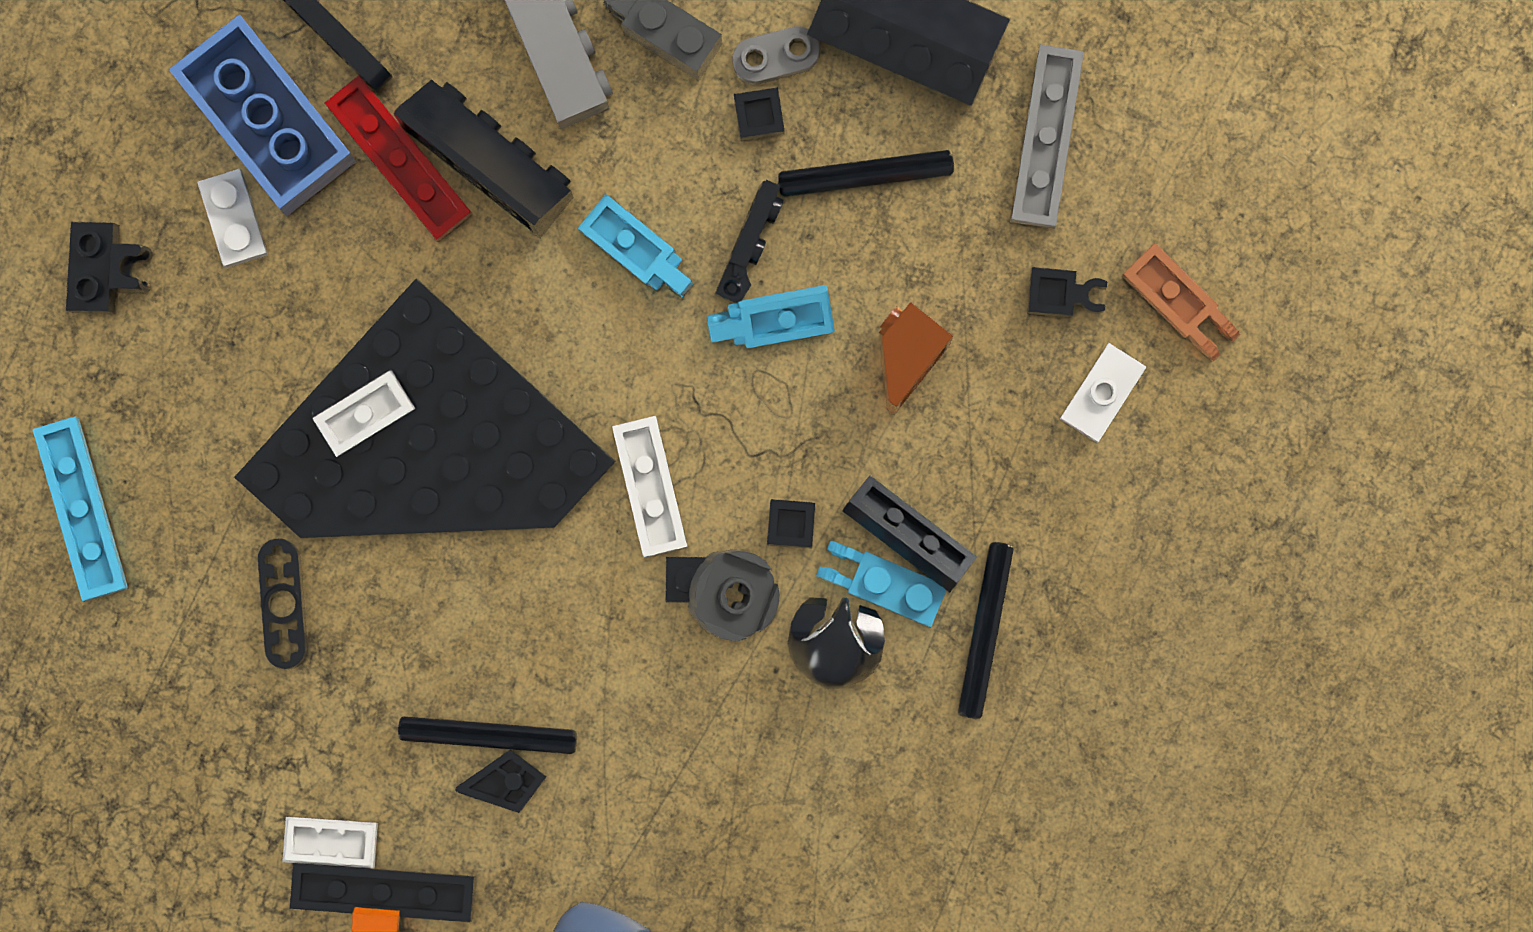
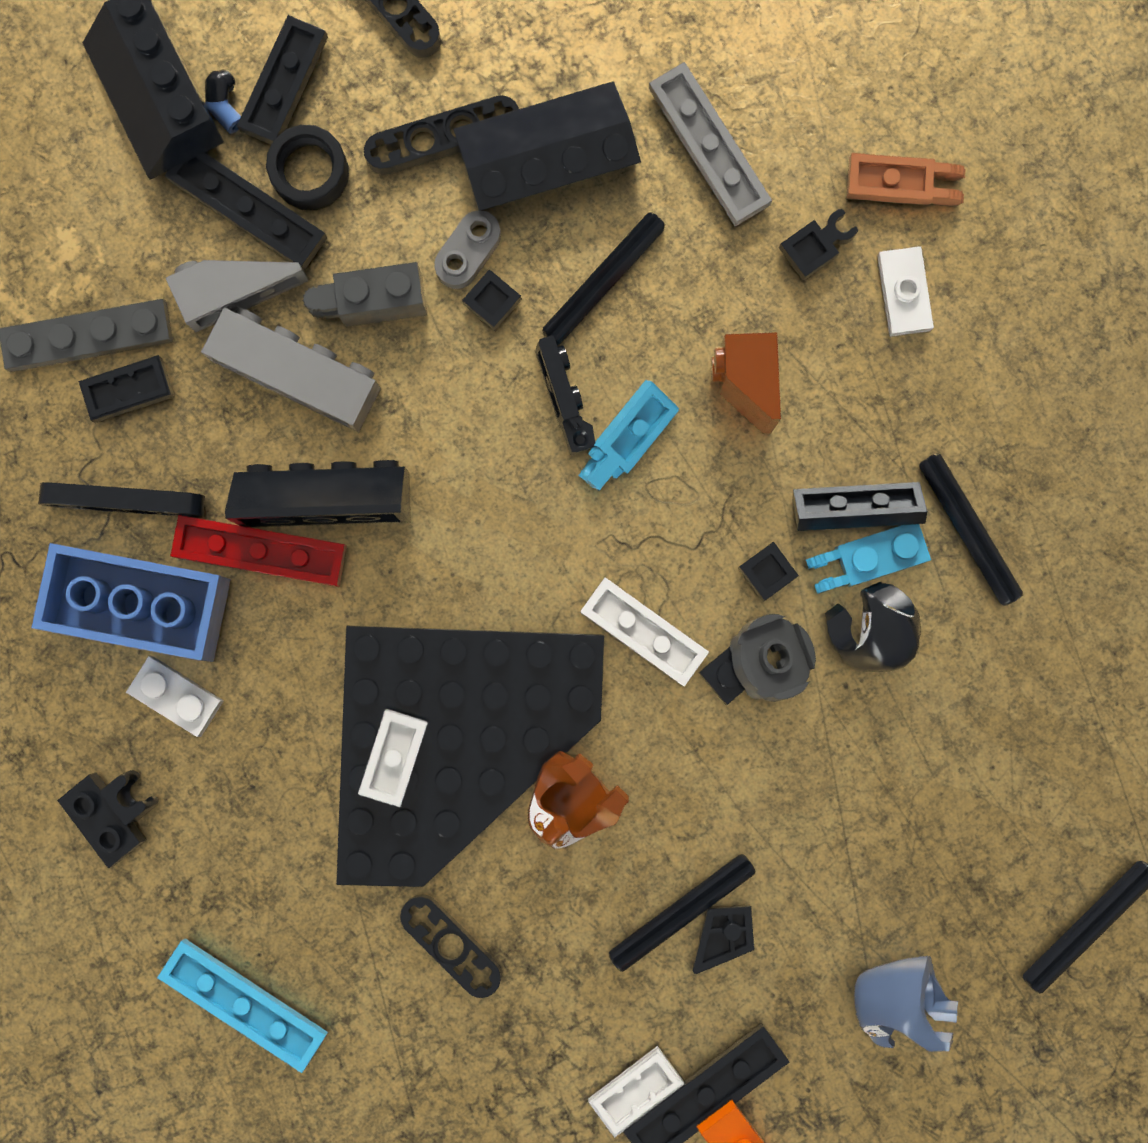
camera: 40 degrees left, 0 degrees up
medium azure hinge [578,194,693,298] -> none
none -> dark orange piece [528,751,629,849]

